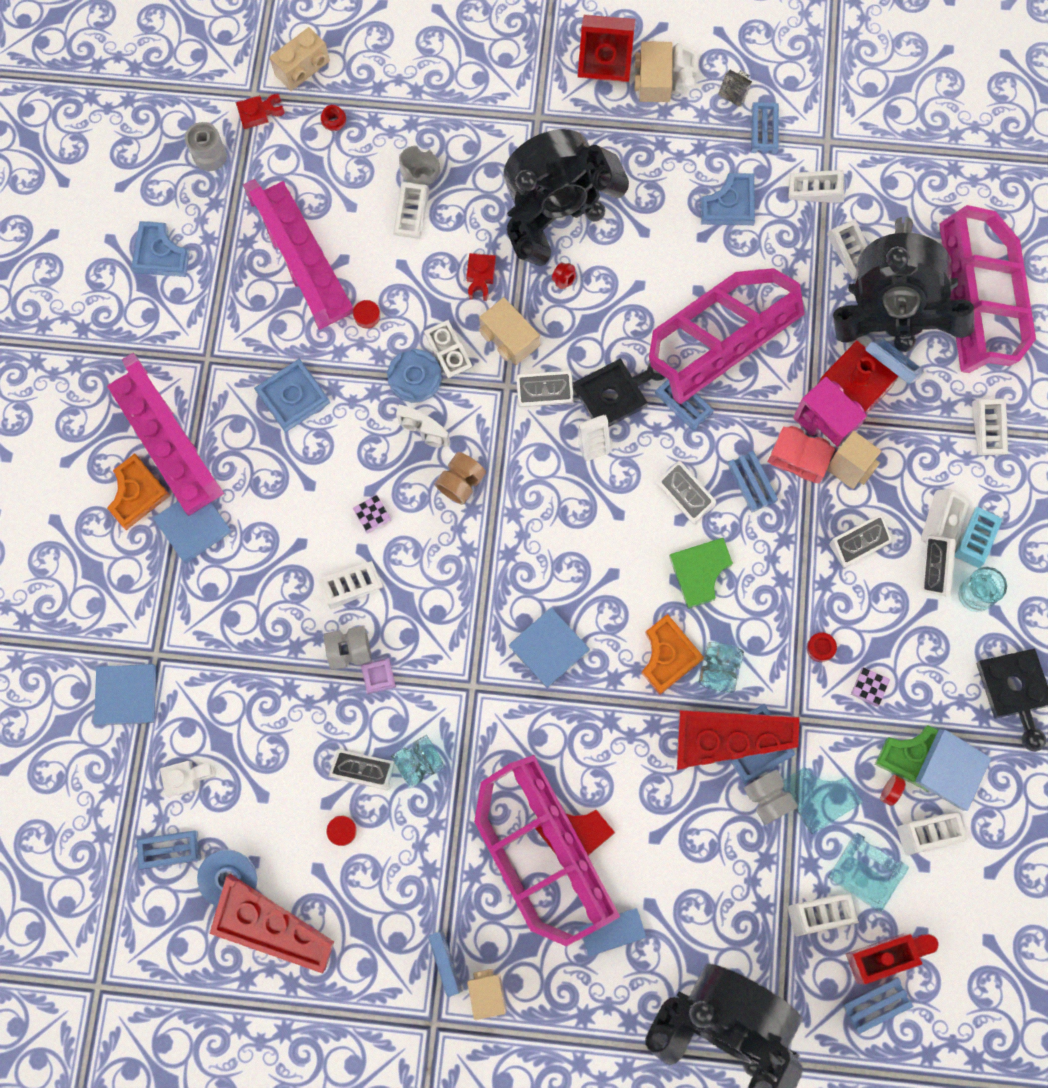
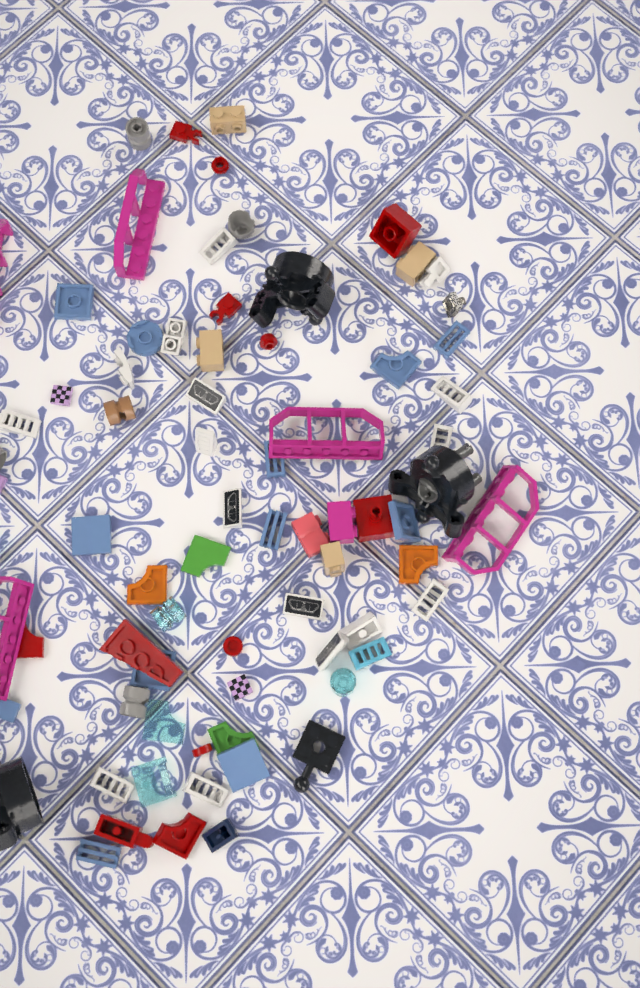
camera: 35 degrees right, 0 degrees up
medium blue tile [131,221,190,277] -> none
red tile [353,300,381,329] -> none
black plate [573,358,667,427] -> none
none -> red tile [151,812,207,860]
none -> dark blue slope [202,818,240,853]
none -> orange tile [399,545,438,585]

